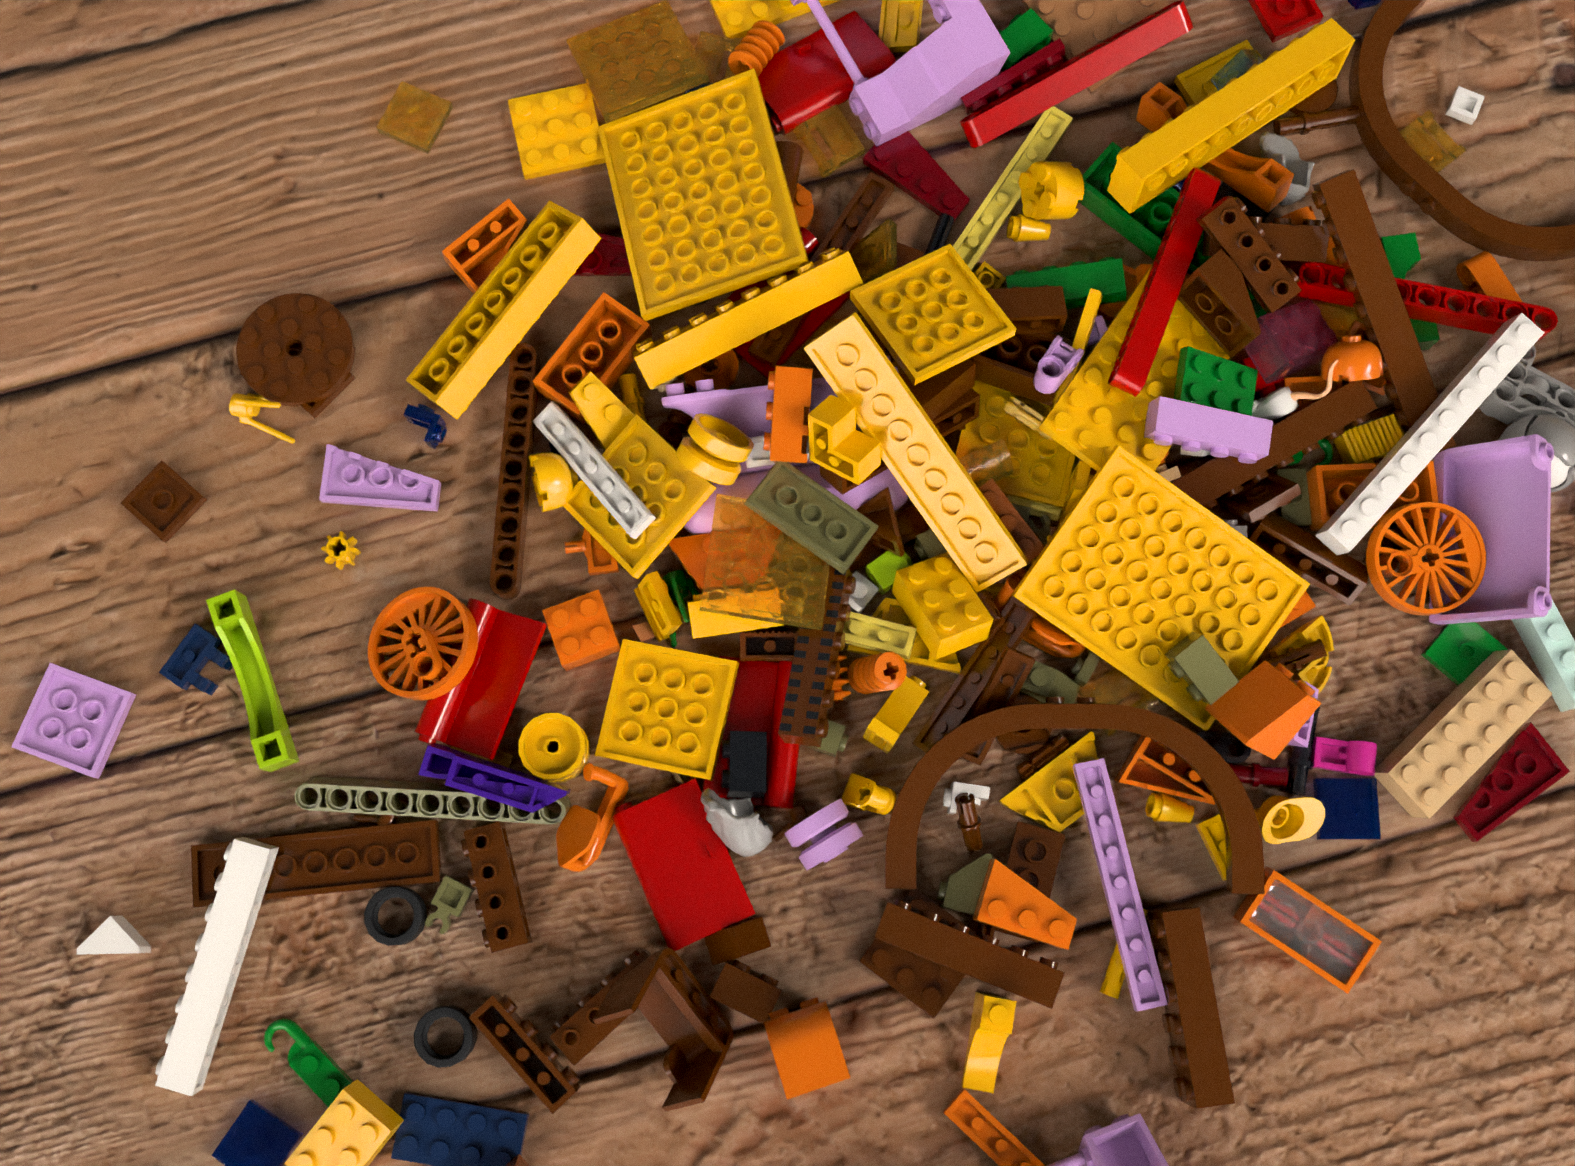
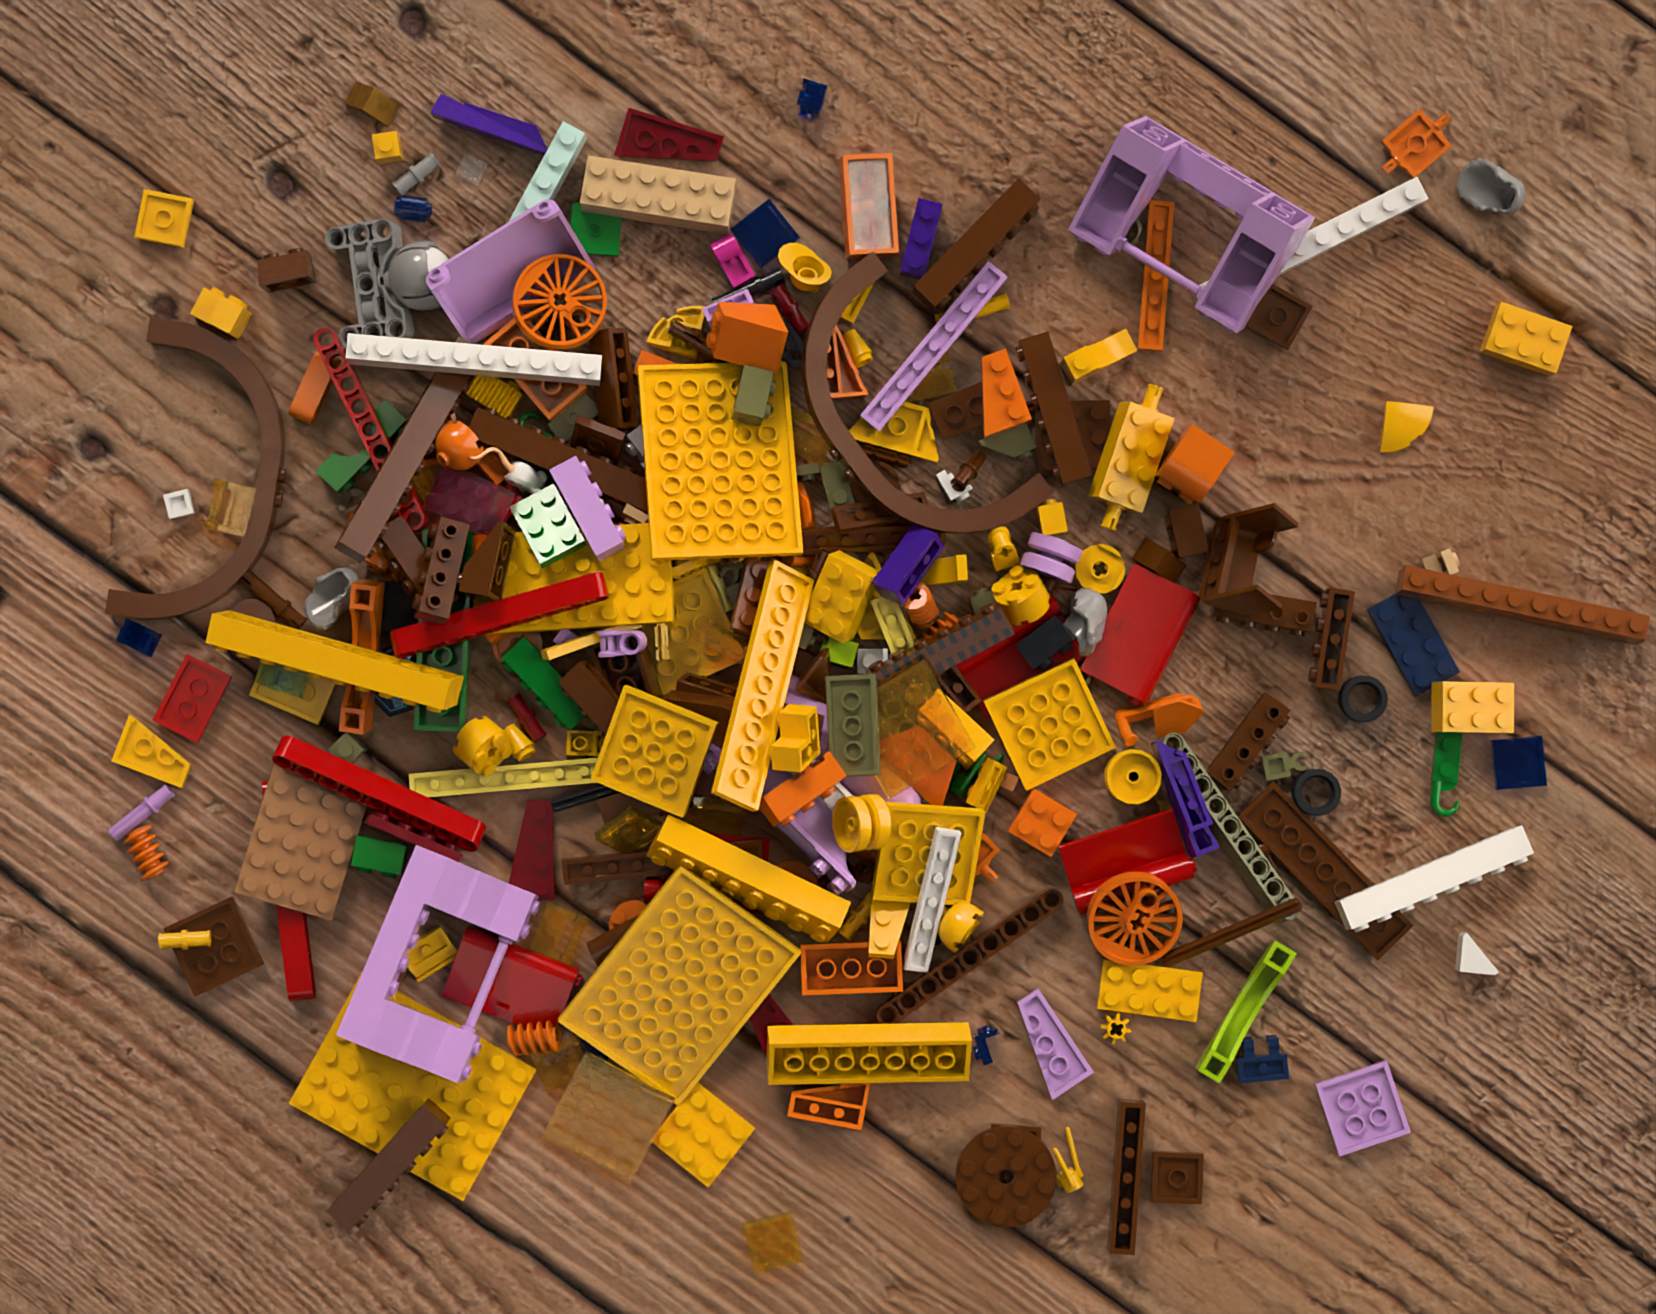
camera: 125 degrees left, 10 degrees up
none -> olive brick [328,732,368,764]
none -> dark red pin [506,693,547,743]
none -> clear blue brick [797,78,828,120]
none -> dark purple brick [872,524,945,606]
none -> clear yellow plate [899,352,957,403]
none -> dark purple brick [900,198,943,280]
none -> yellow brick [991,565,1050,625]
none -> yellow brick [1036,499,1068,536]
none -> yellow plate [1075,544,1125,594]
none -> yellow brick [1088,384,1175,531]
none -> yellow plate [1096,958,1203,1022]
none -> reddish brown brick [1107,1098,1146,1255]
none -> reddish brown axle [1162,898,1302,967]

